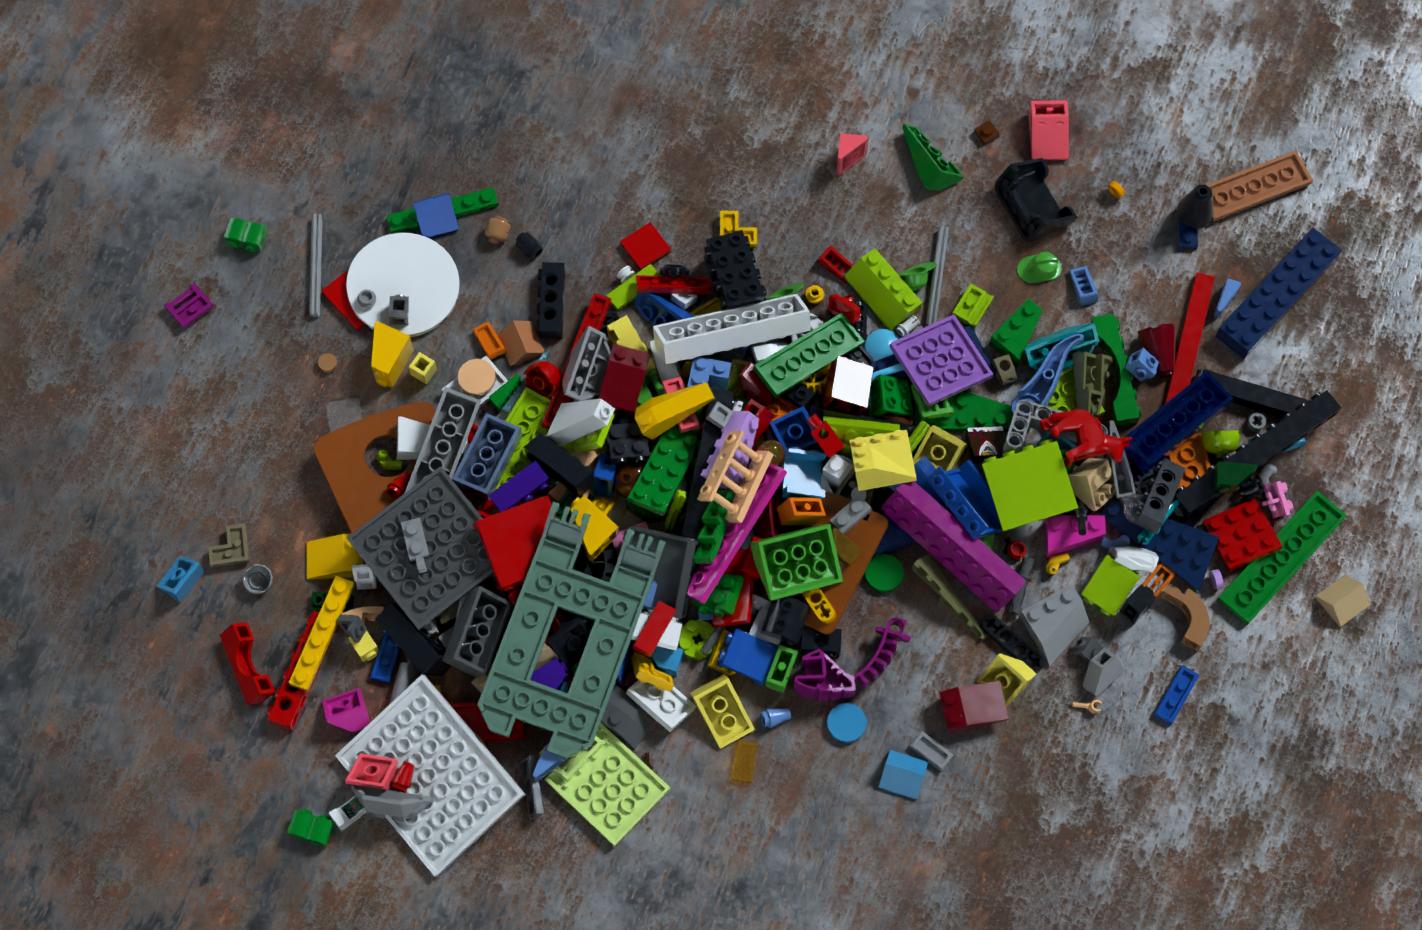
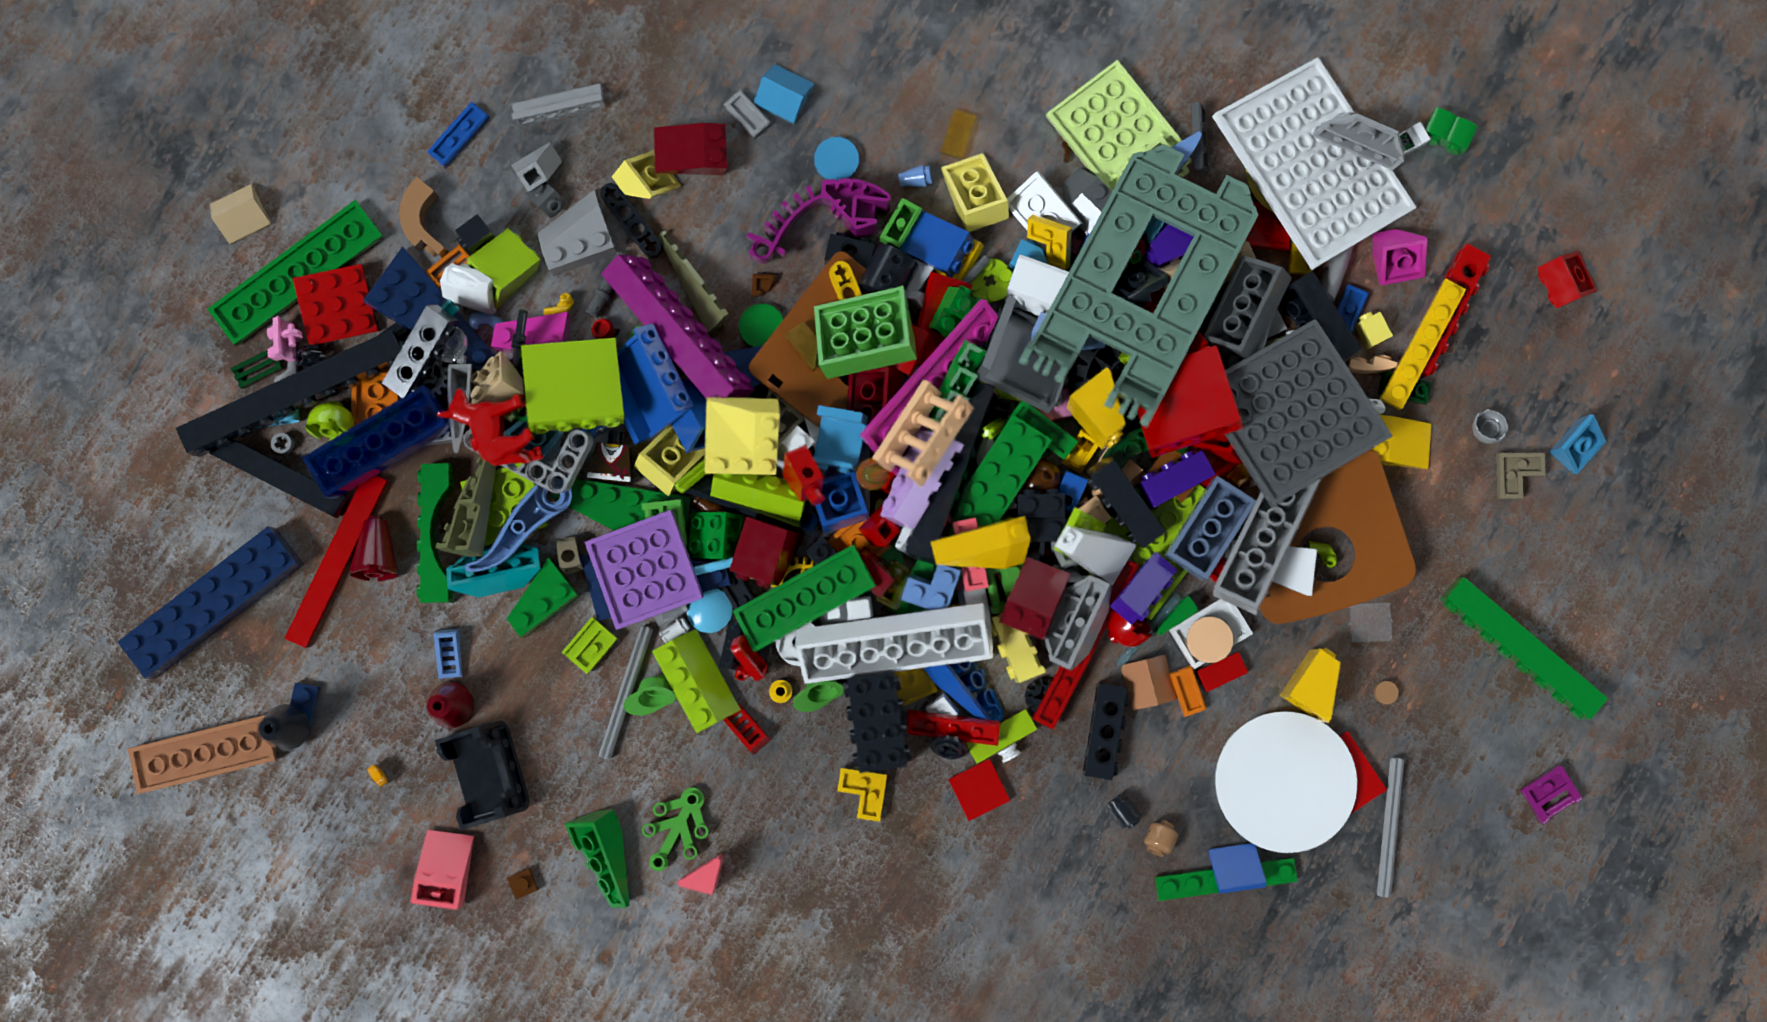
camera: 175 degrees left, 15 degrees up
red arch [220,622,275,705] -> none
green brick [224,218,268,252] -> none
dark grey bracket [336,615,367,643] -> none
coral slope [345,753,398,790] -> none
light grey plate [357,289,376,308] -> none
red cone [386,472,411,500] -> none
flat silver brick [389,294,409,325] -> none
red cone [391,761,415,793] -> none
light grey plate [401,518,430,573] -> none
light yellow brick [409,352,437,385] -> none
red tile [633,601,677,658] -> none
light grey plate [706,401,733,429] -> none
orange brick [777,498,826,526] -> none
light grey hinge [830,487,872,535] -> none
bright green piece [1017,252,1061,283] -> none
light nougat hand [1073,700,1102,714] -> none
medium blue brick [1125,348,1159,382] -> none
lavender tile [1209,569,1223,590] -> none
medium blue slope [1213,278,1242,319] -> none
dark green slope [1214,462,1257,493] -> none
none -> dark green tile [230,350,284,390]
none -> dark red cone [426,682,474,729]
none -> light grey fence [511,84,606,128]
none -> bright green plant [642,787,709,871]
none -> reddish brown tile [751,274,776,298]
none -> green plate [1009,401,1078,459]
none -> dark purple brick [1110,552,1177,625]
none -> red tile [1196,652,1248,692]
none -> green brick [1440,577,1608,720]
none -> red slope [1537,251,1598,309]

